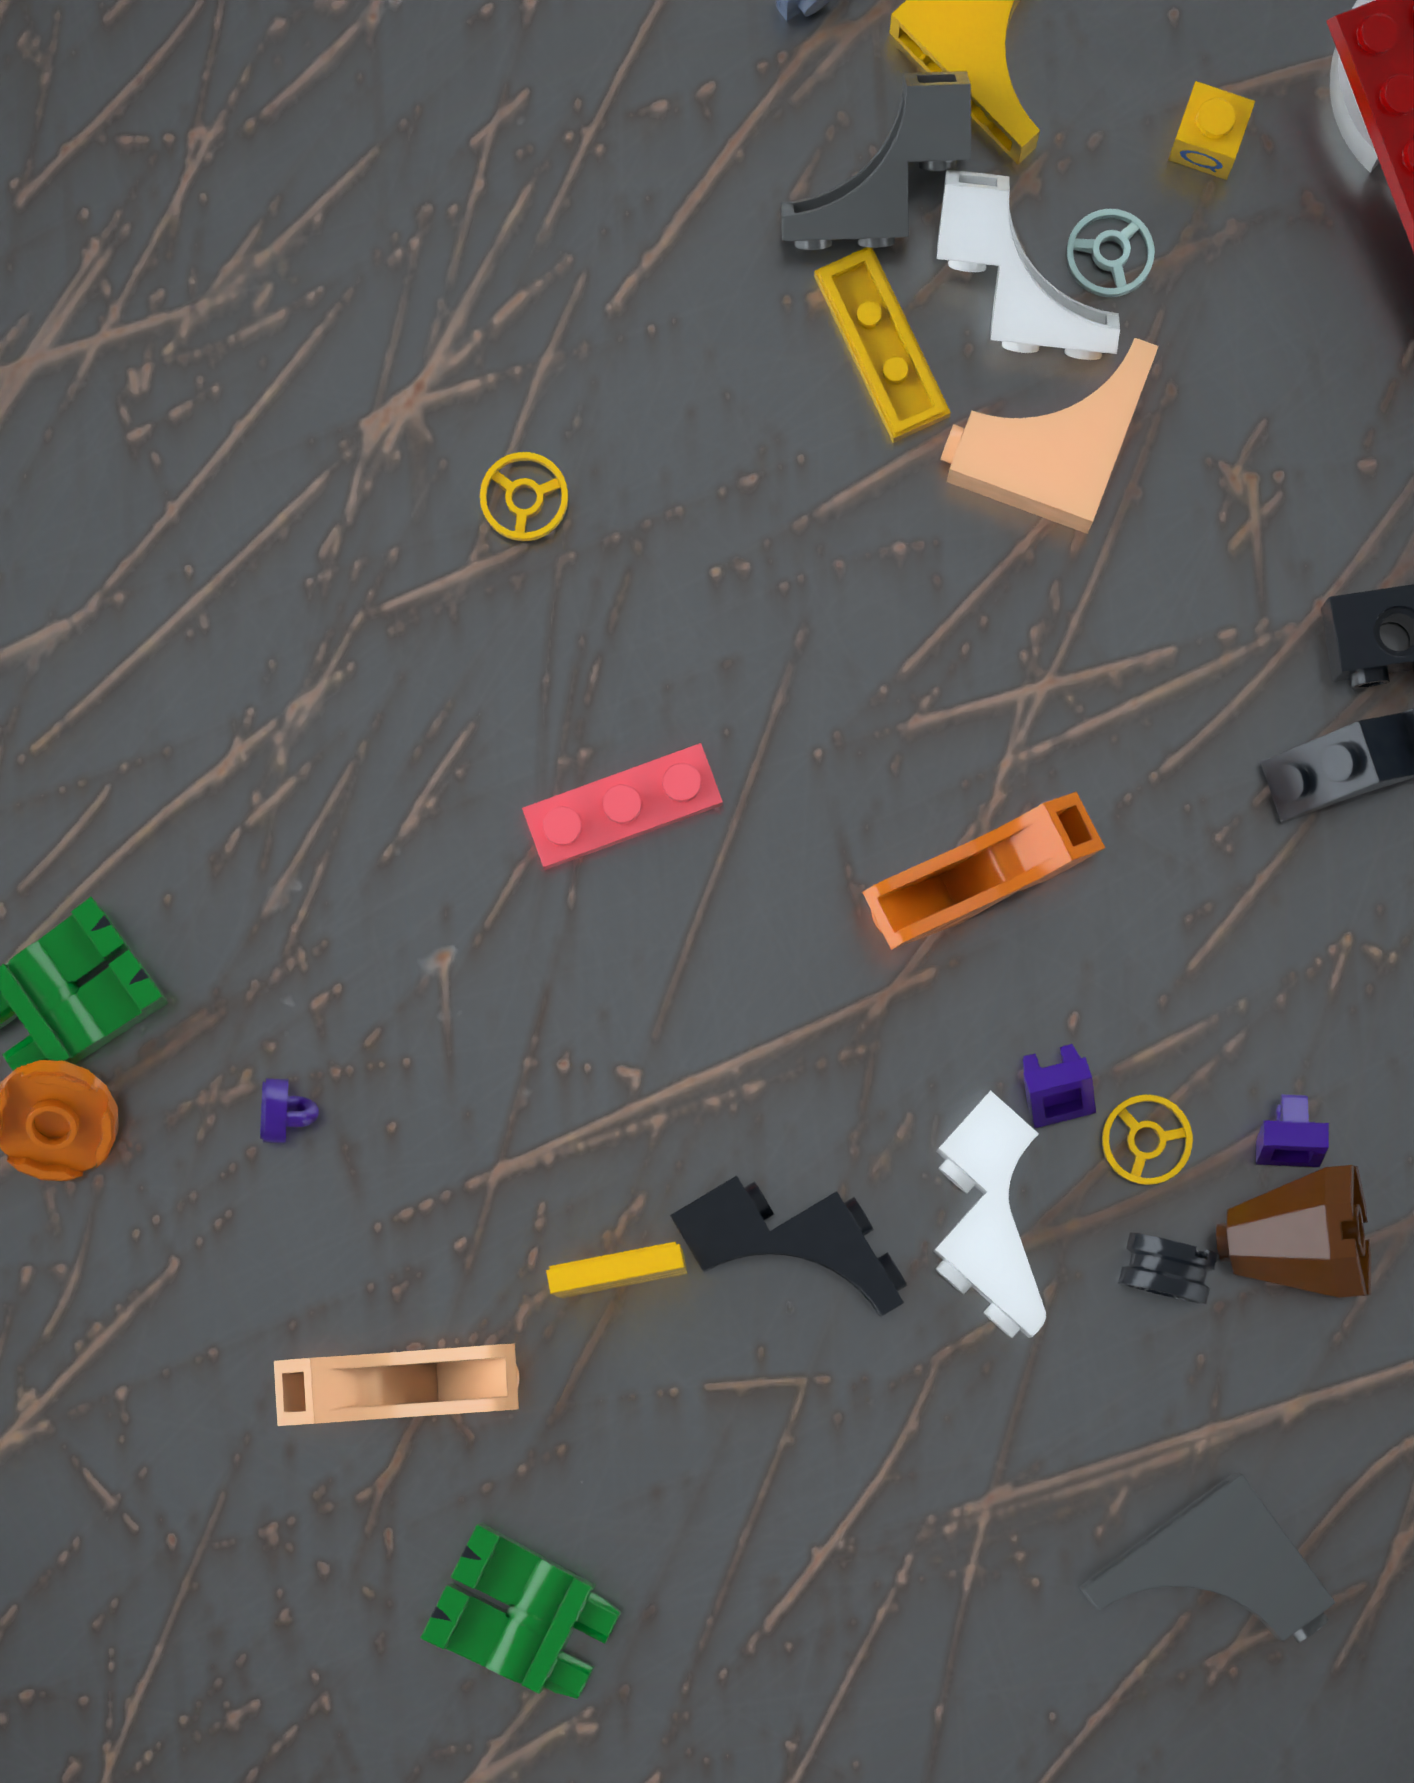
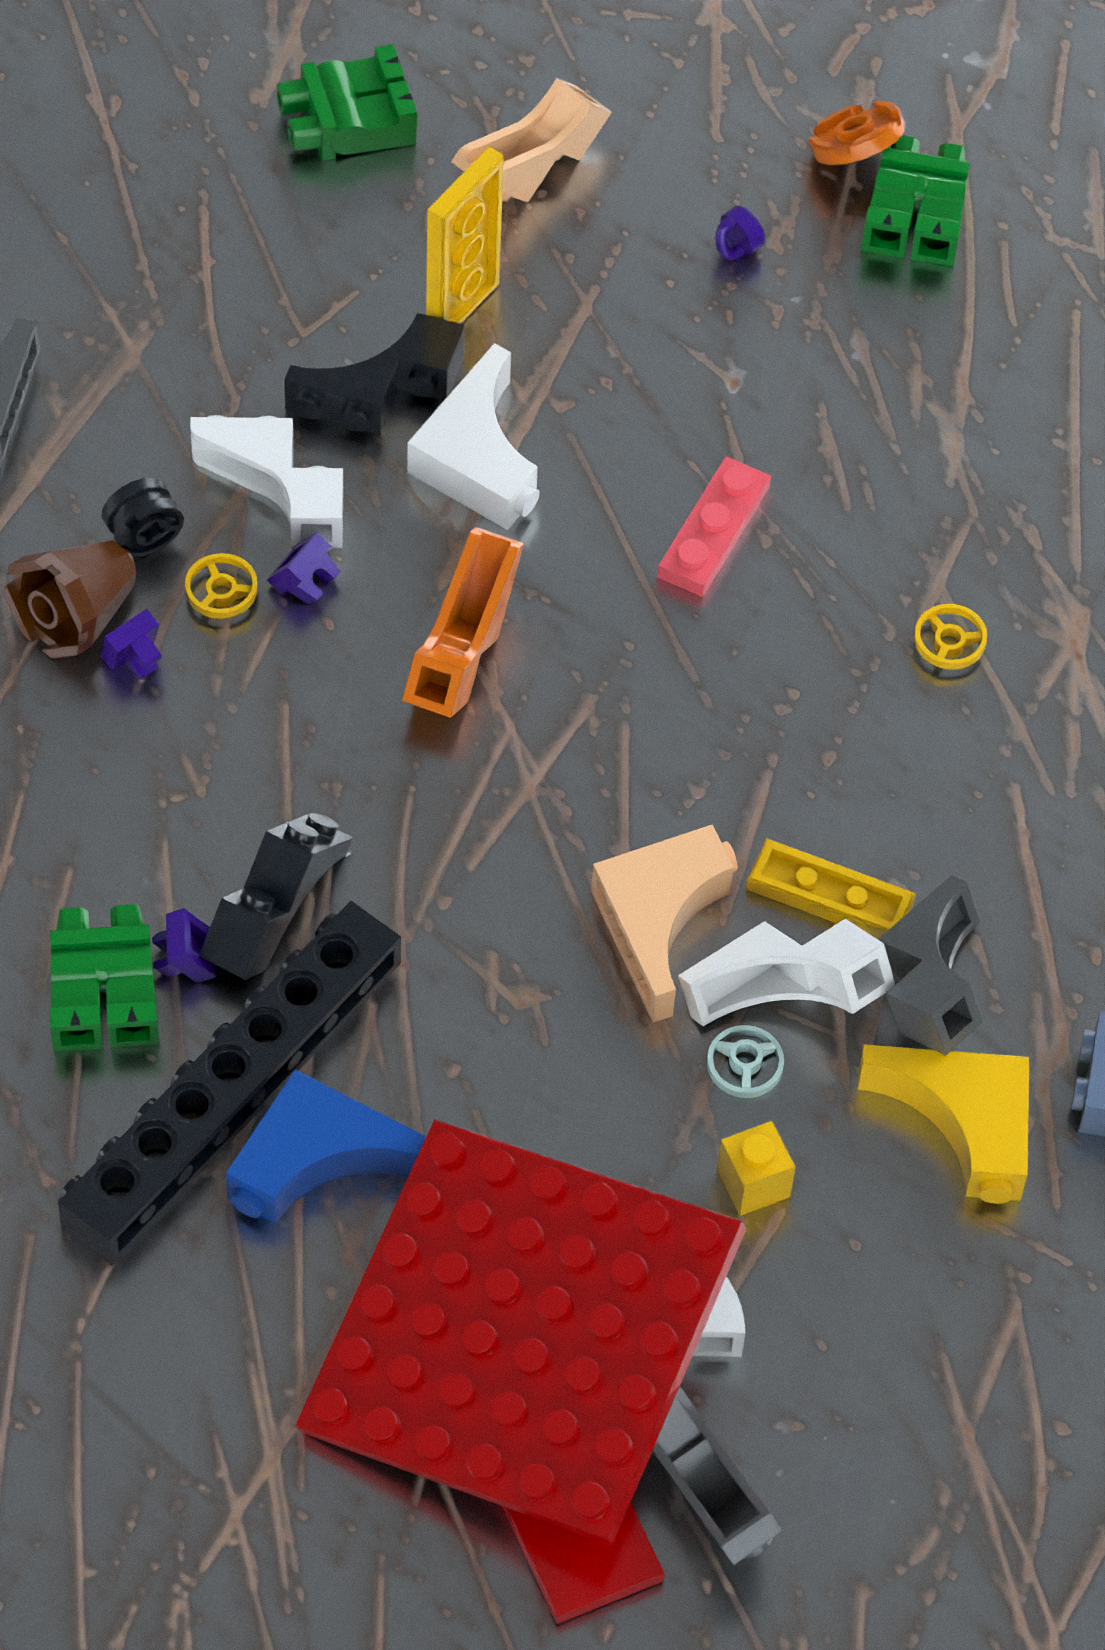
camera: 130 degrees right, 25 degrees down
none -> white arch [407,343,540,530]

